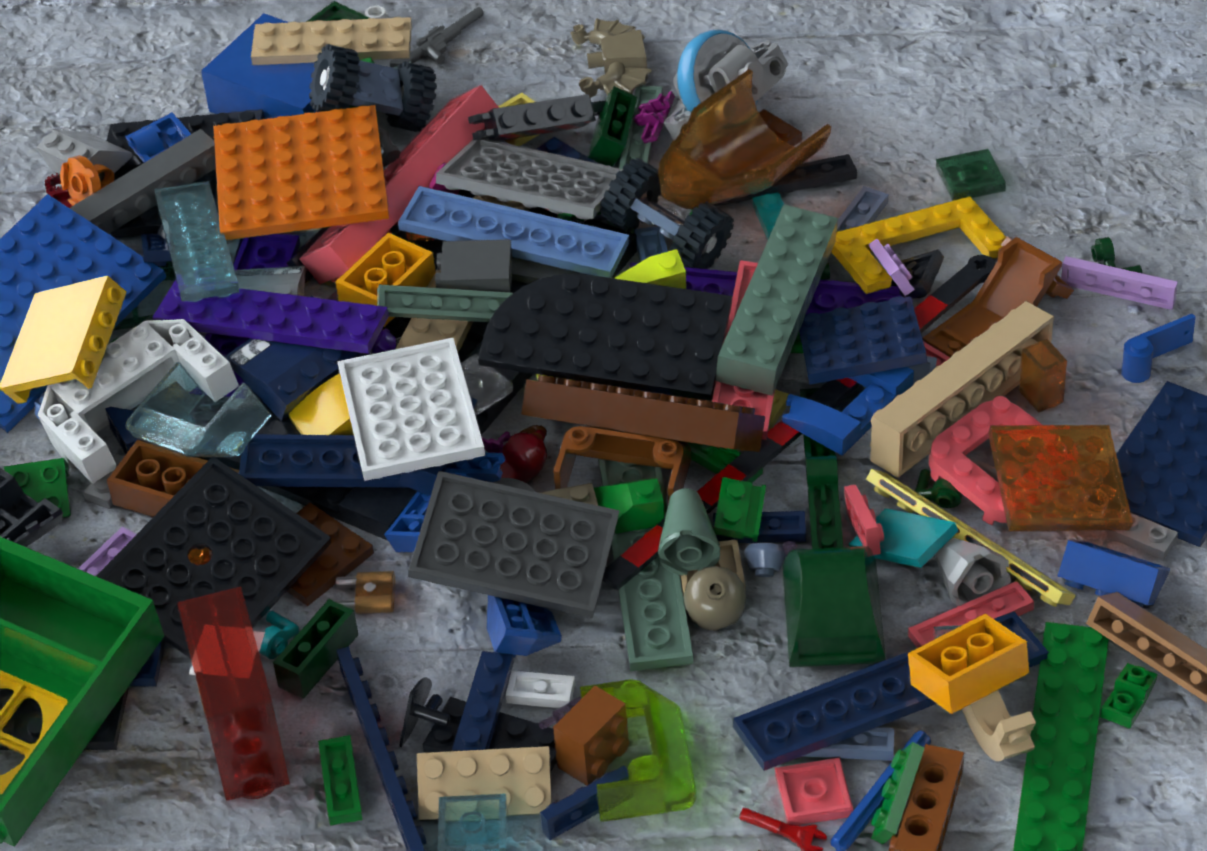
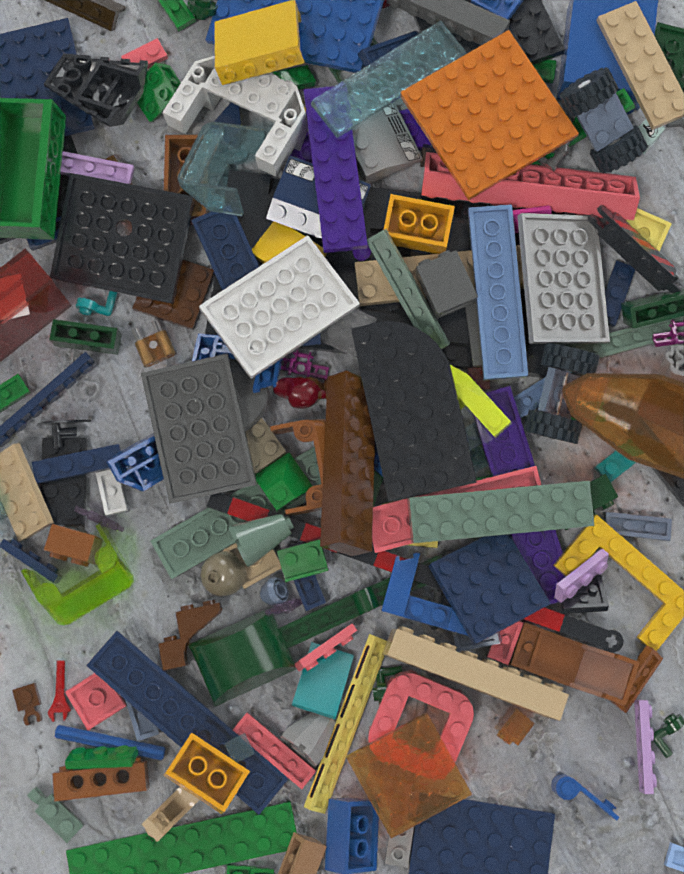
camera: 60 degrees right, 35 degrees up
none -> reddish brown arch [158,600,222,670]

